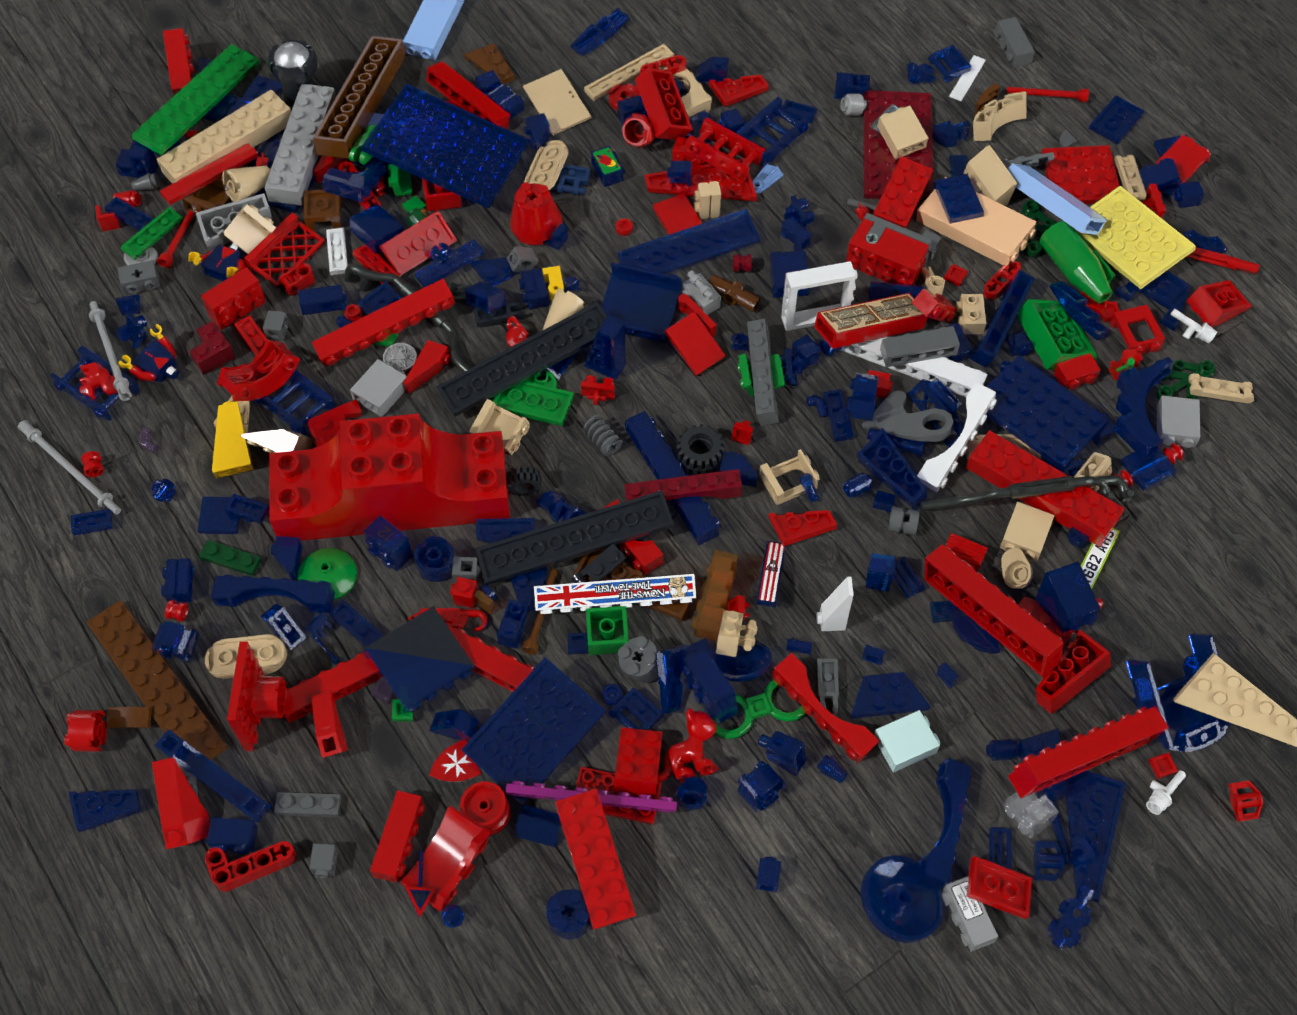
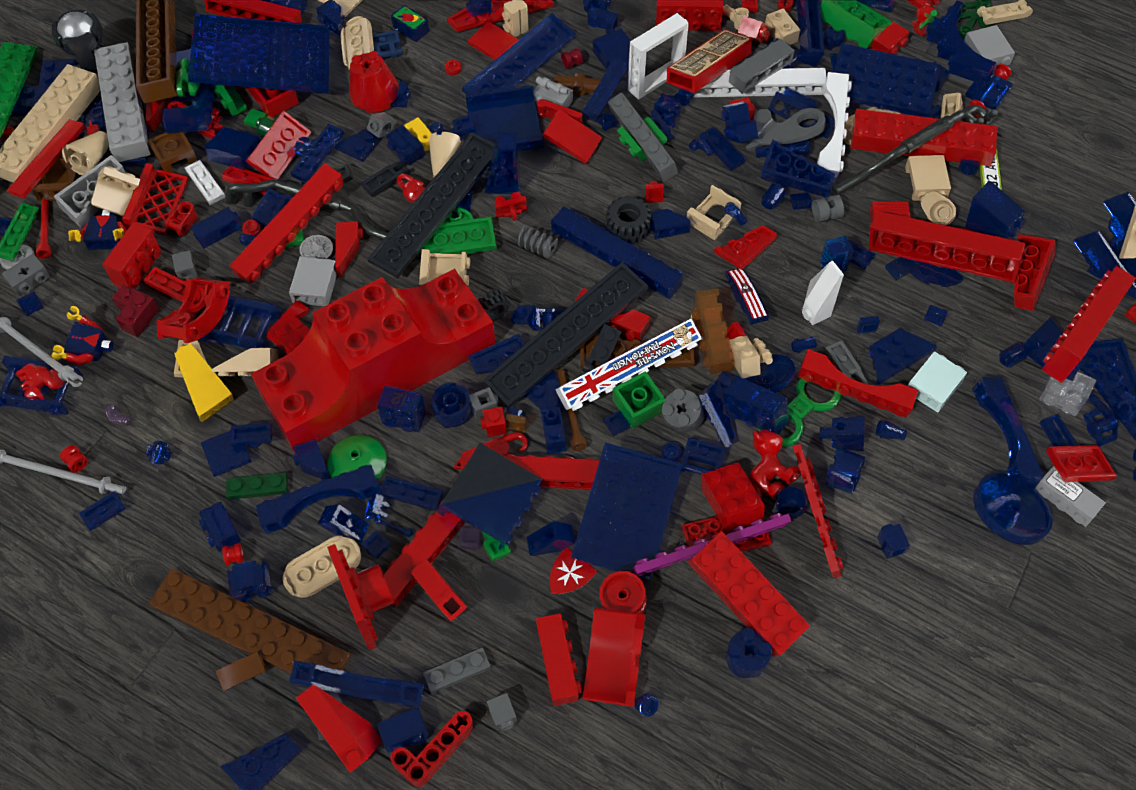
camera: 25 degrees left, 0 degrees up
red brick [64,710,107,752] -> none
clear blue hips [116,312,147,349] -> none
piece [404,850,437,918] -> none
clear blue brick [465,281,506,313] -> none
clear blue panel [515,805,562,847] -> none
dark red arch [624,469,742,501] -> none
clear blue tile [868,281,925,300] -> none
none -> clear blue tile [361,530,391,559]
none -> clear blue bracket [451,114,476,141]
none -> clear blue fence [582,57,629,123]
none -> red wing [793,444,844,578]

